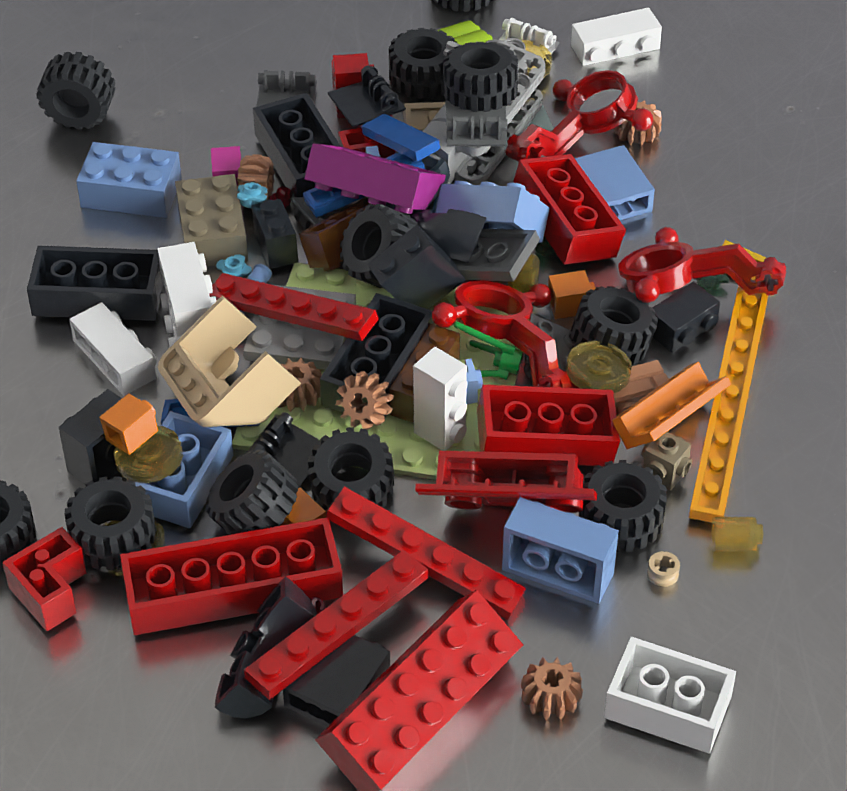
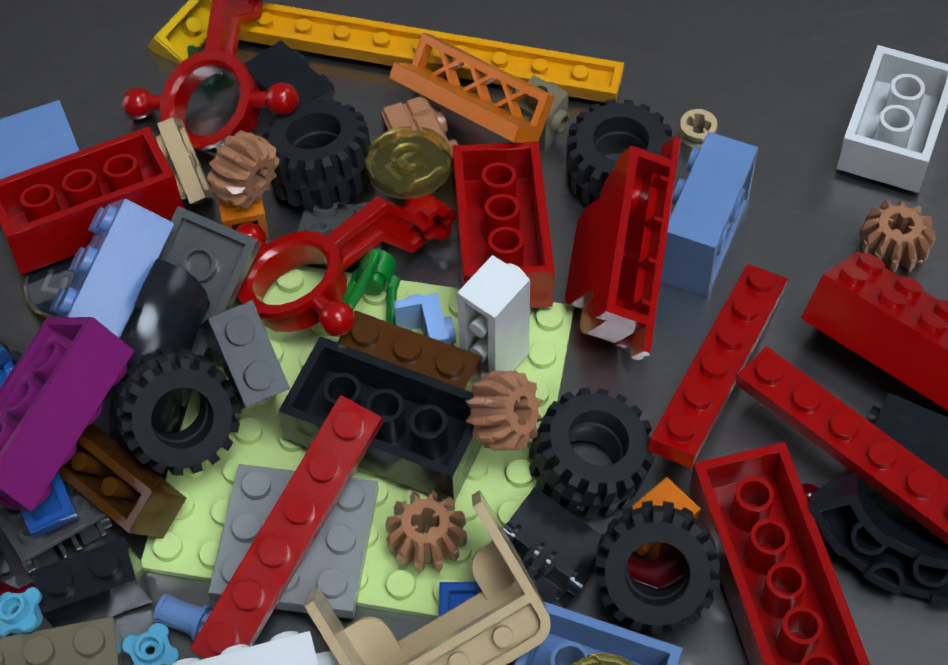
camera: 90 degrees left, 10 degrees up
clear yellow brick [711,517,763,552] -> none
none -> tan plate [156,117,214,204]
none -> nougat gear [207,130,280,208]

